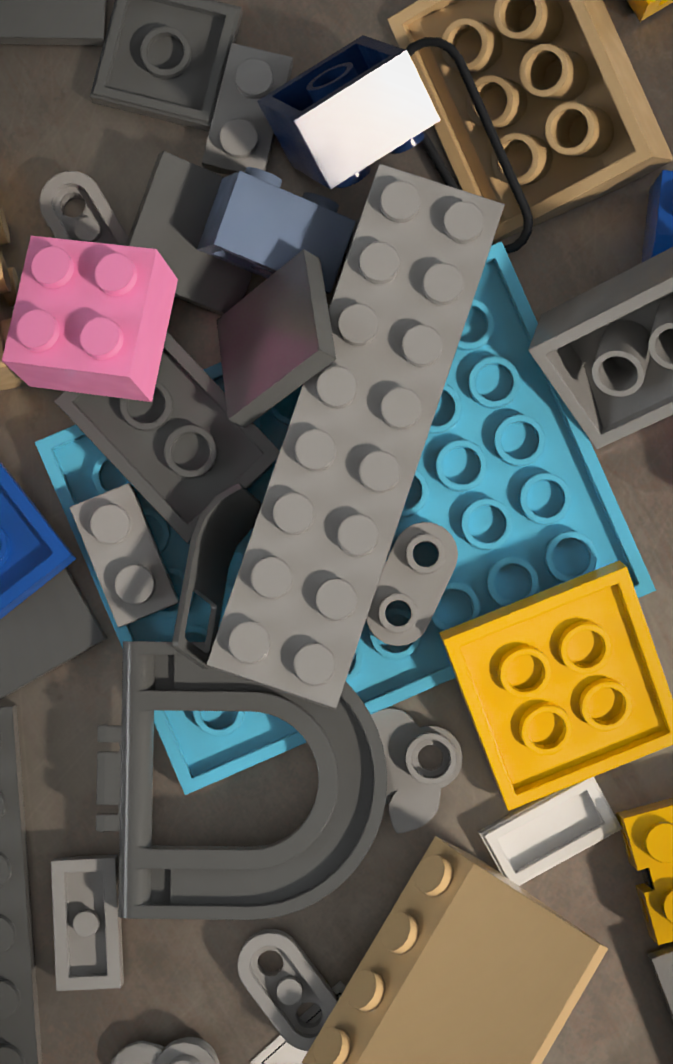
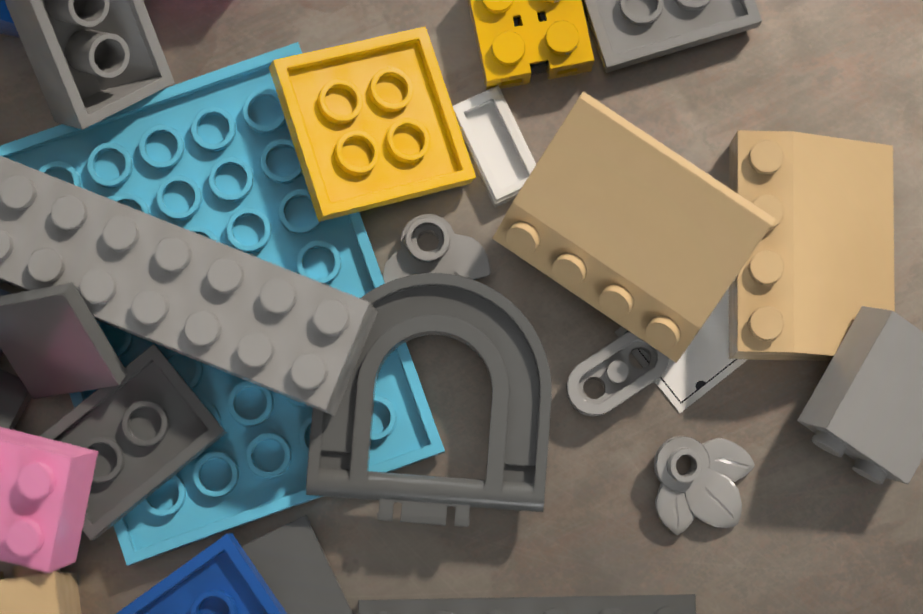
camera: 90 degrees left, 5 degrees down
light grey plate [51,854,124,991] -> none
light grey plate [69,483,180,627] -> none
dark grey piece [172,483,262,669] -> none
light grey plate [366,522,458,646] -> none

